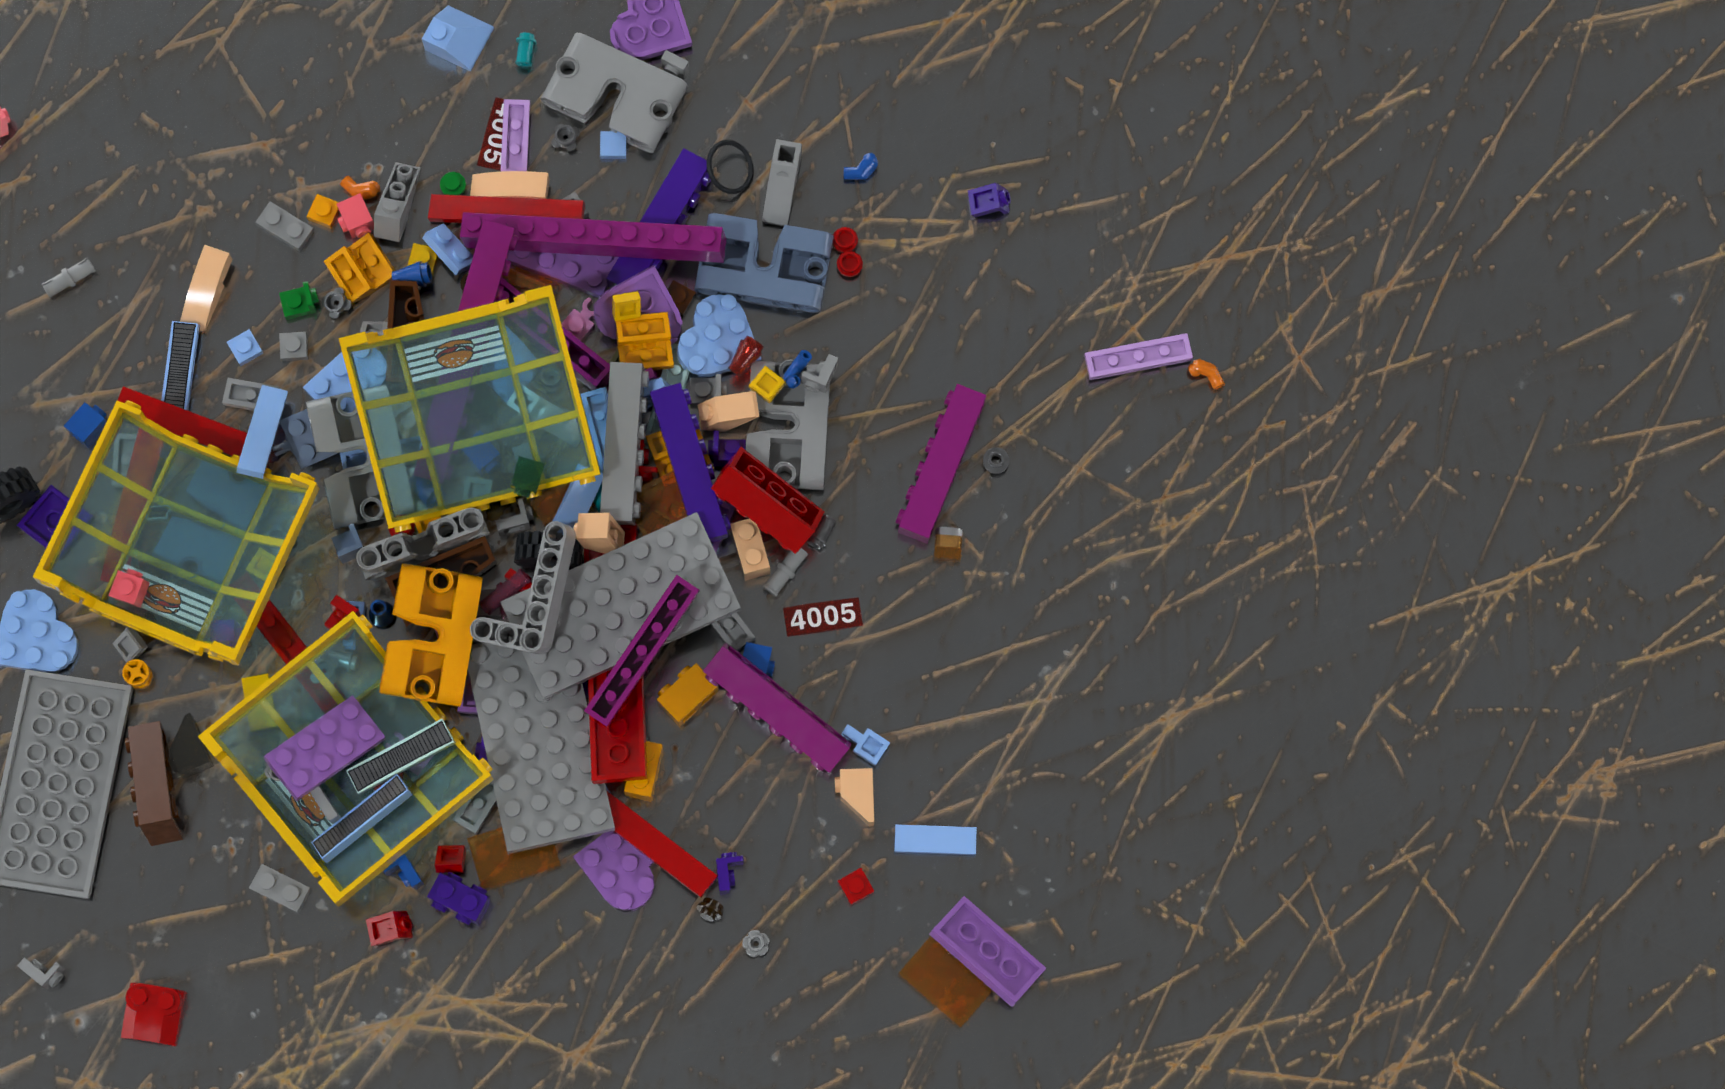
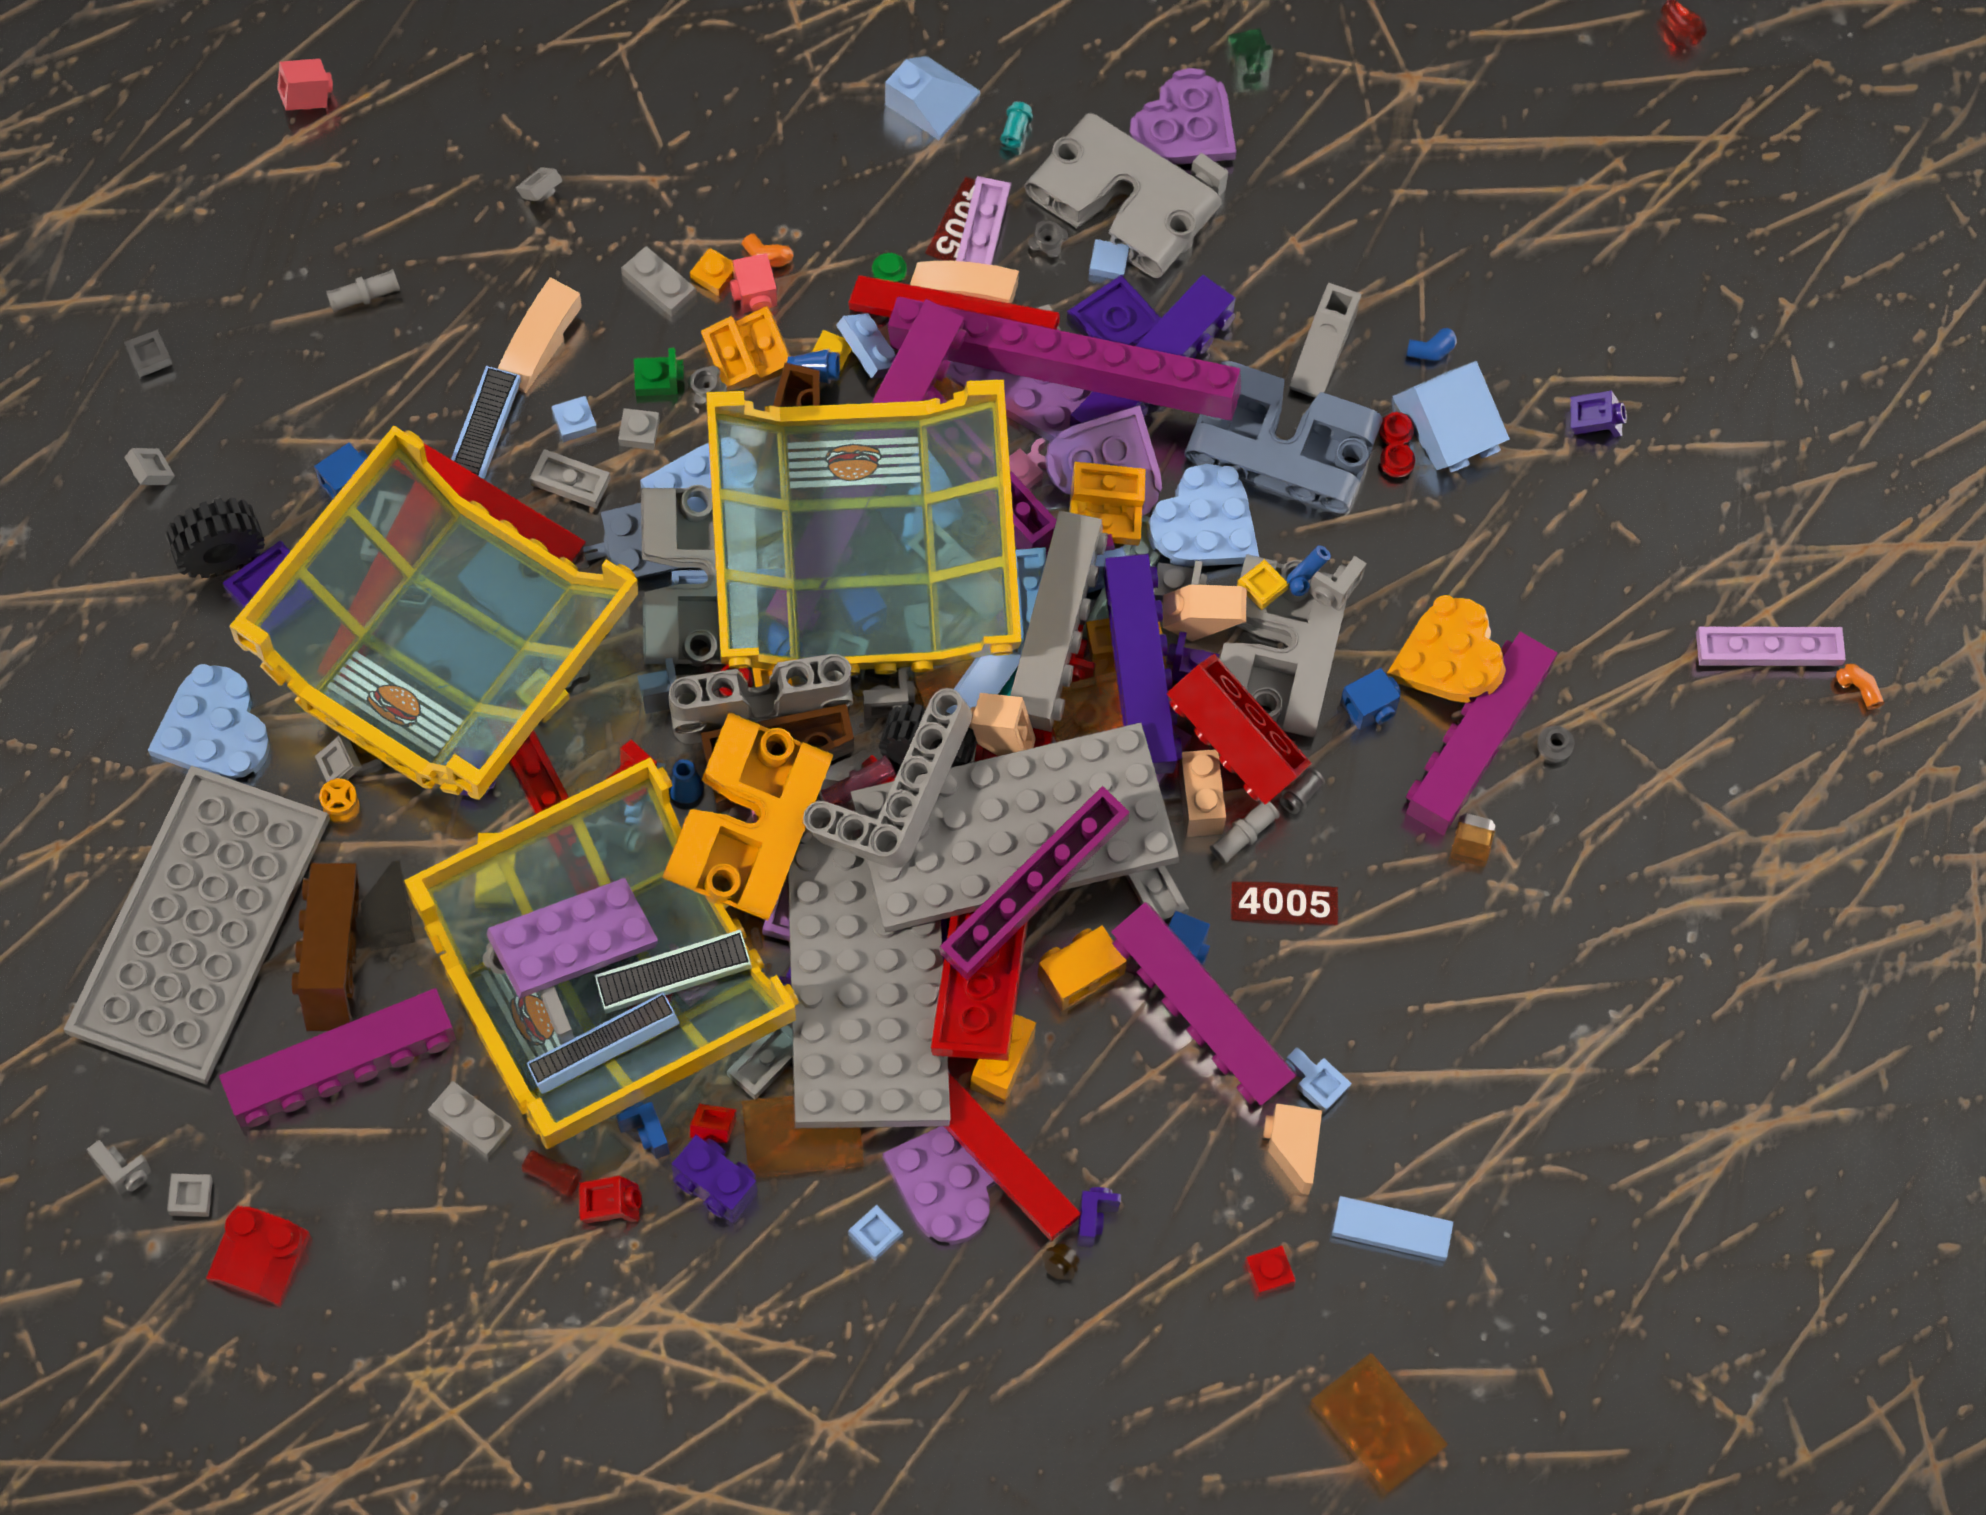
camera: 10 degrees right, 10 degrees down
coral brick [108,568,150,608] -> none
light blue tile [236,385,288,479] -> none
light grey slope [374,162,421,242] -> none
clear green bracket [510,456,545,498] -> none
yellow plate [612,291,641,321] -> none
reddish brown plate [667,280,696,317] -> none
black tyre [706,140,754,194] -> none
clear red cone [728,336,764,376] -> none
light grey plate [742,930,769,957] -> none
medium lavender plate [929,896,1046,1007] -> none
none -> light grey plate [167,1174,213,1217]
none -> magenta brick [219,988,456,1128]
none -> light grey plate [516,167,563,202]
none -> clear red pin [522,1150,583,1198]
none -> light blue tile [848,1205,903,1261]
none -> dark purple tile [1067,274,1161,346]
none -> blue brick [1340,668,1401,731]
none -> light orange plate [1387,595,1506,703]
none -> light blue slope [1392,361,1510,472]

